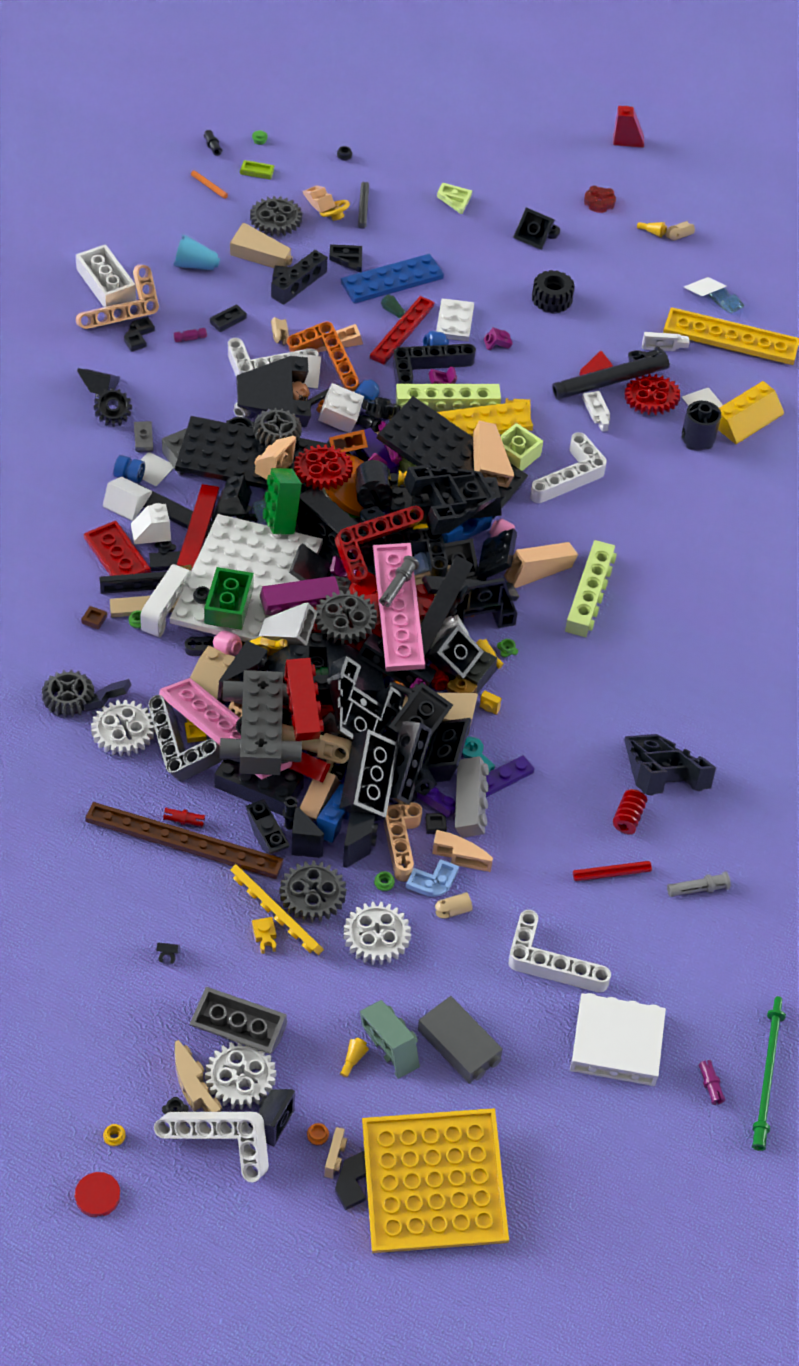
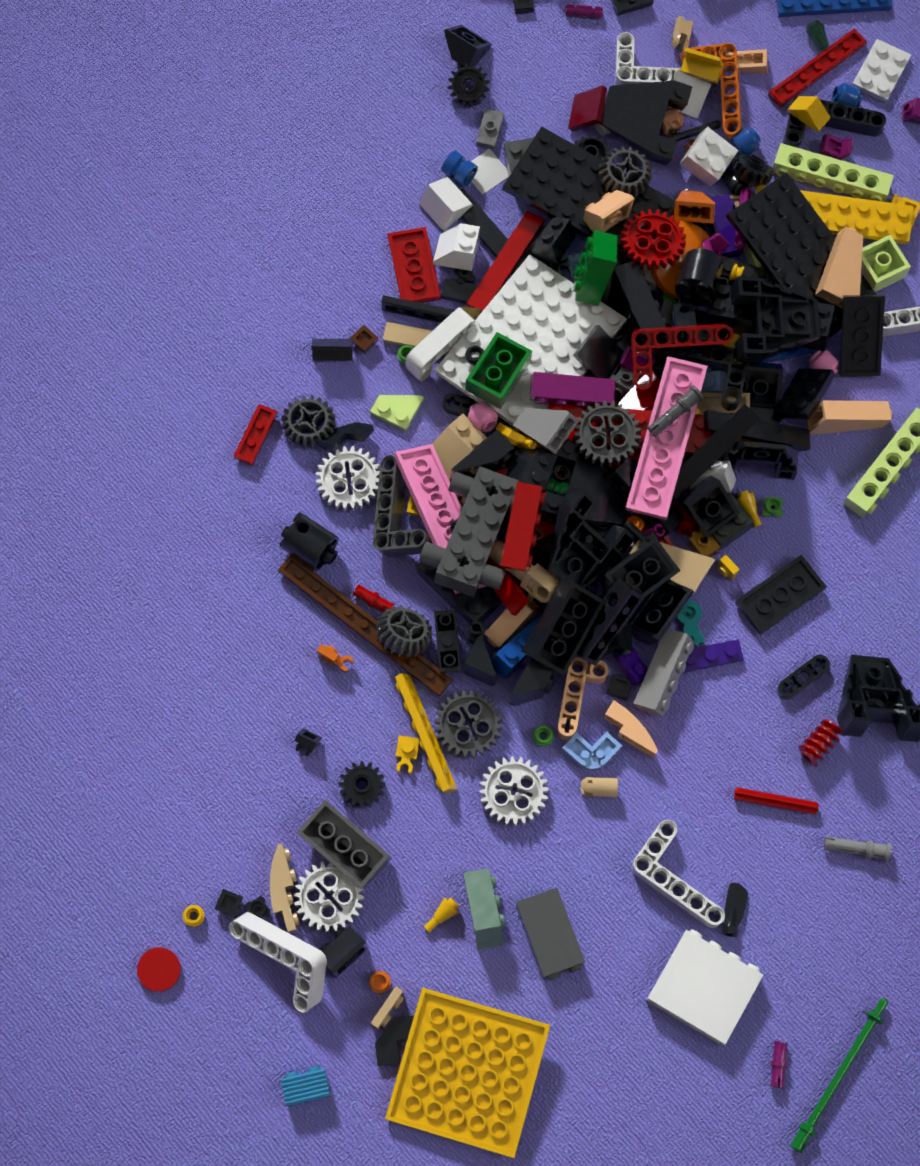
camera: 25 degrees right, 20 degrees up
none -> black plate [215,889,244,918]
none -> red plate [234,404,278,466]
none -> black cylinder [279,512,339,571]
none -> dark azure brick [281,1066,331,1107]
none -> black panel [311,339,353,361]
none -> orange plate [317,644,354,673]
none -> black gear [338,761,386,809]
none -> yellowish green wing [370,395,424,432]
none -> dark grey gear [376,605,433,658]
none -> dark red tile [568,85,607,132]
none -> yellow panel [680,48,724,84]
none -> black piece [722,882,748,937]
none -> black plate [735,555,827,635]
none -> black beam [777,654,830,700]
none -> yellow slope [787,96,830,133]
none -> black plate [839,295,885,376]

